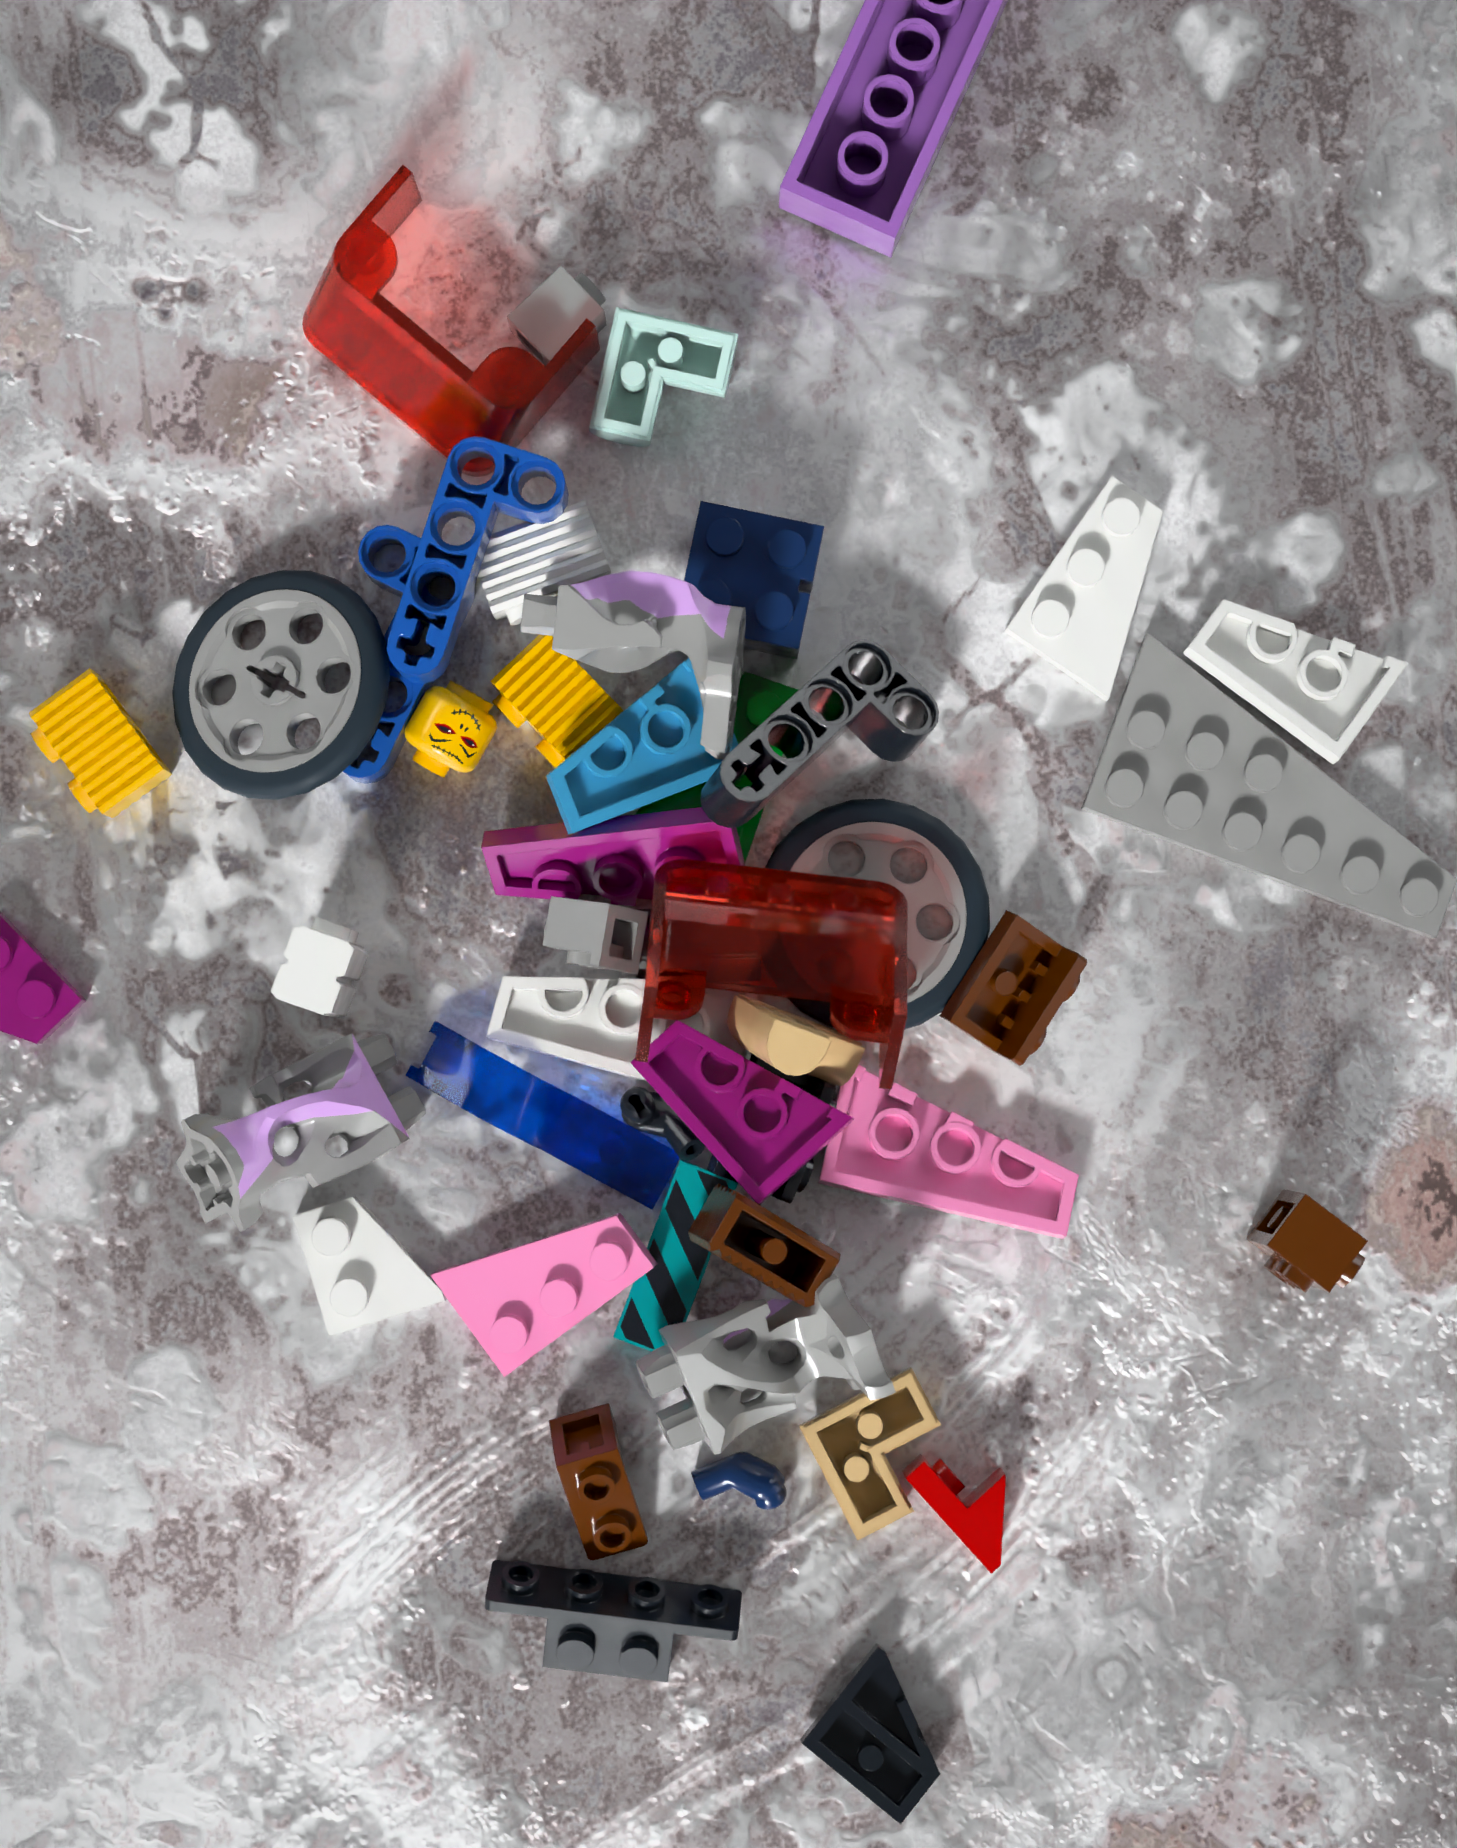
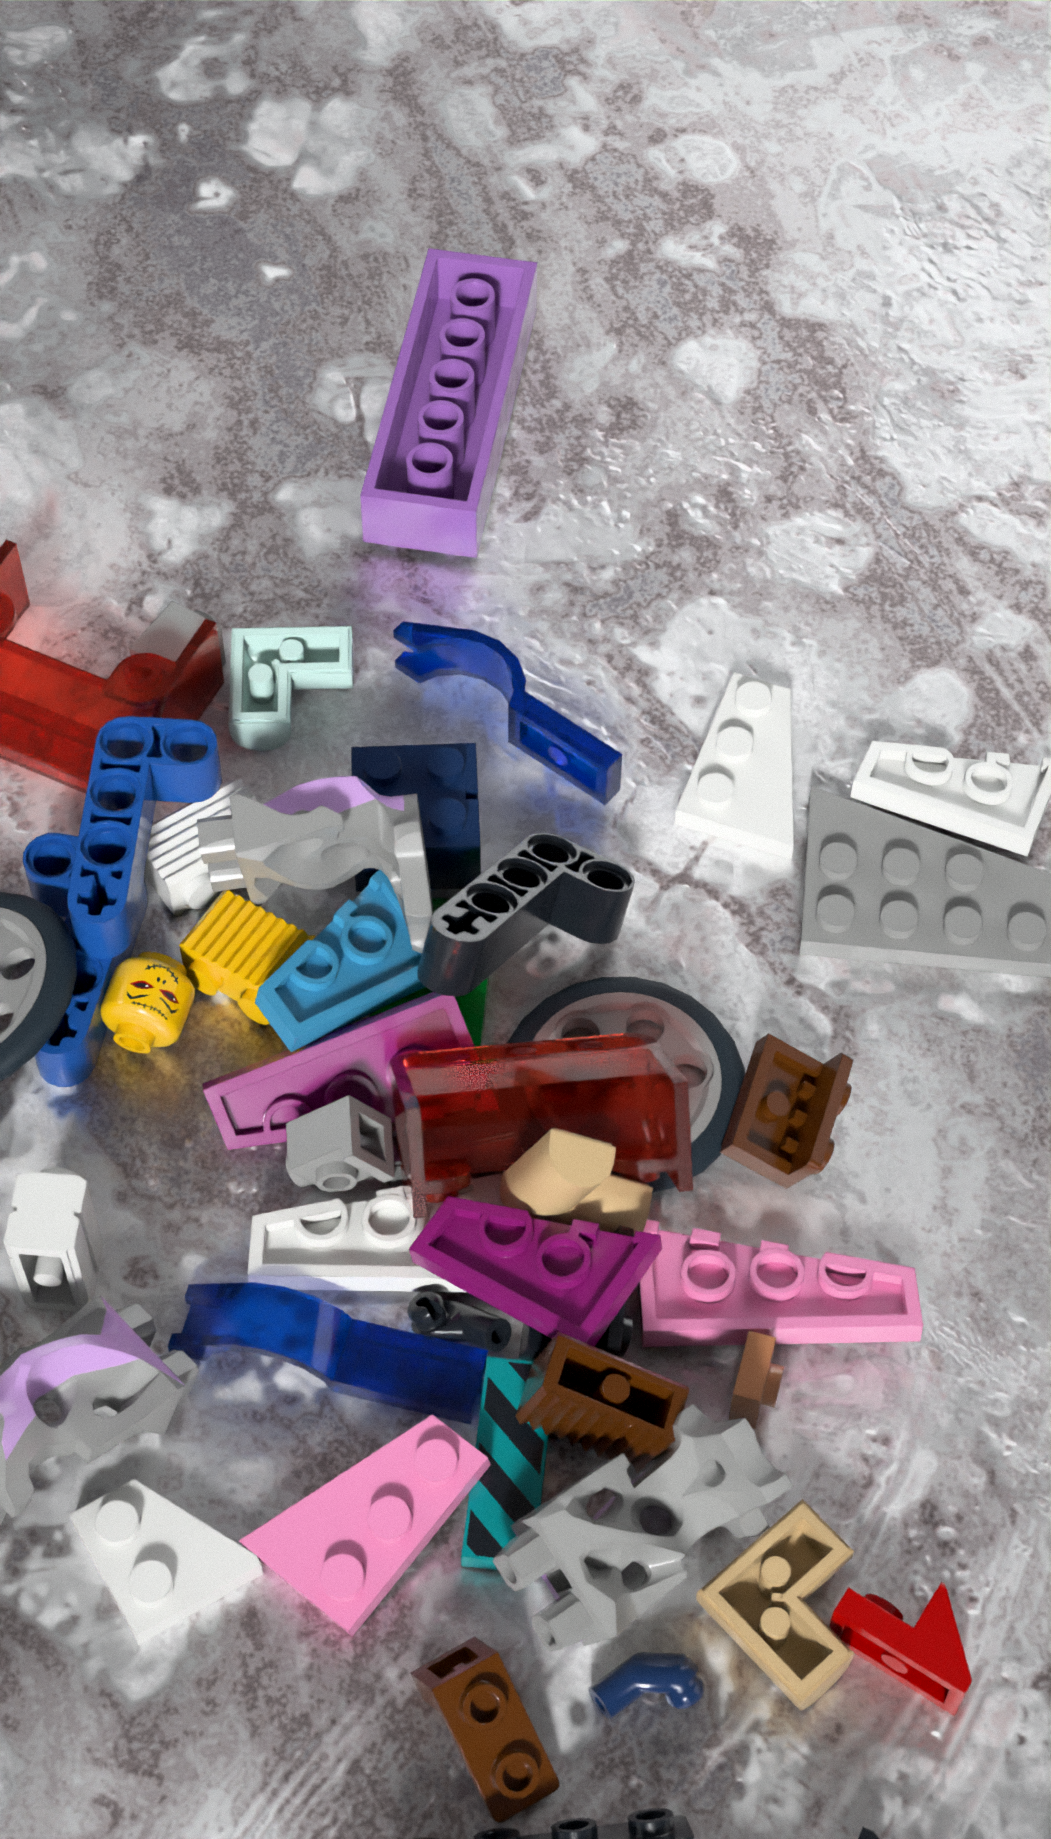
camera: 15 degrees left, 30 degrees down
none -> clear blue piece [393,621,622,805]
none -> nougat plate [728,1331,784,1429]

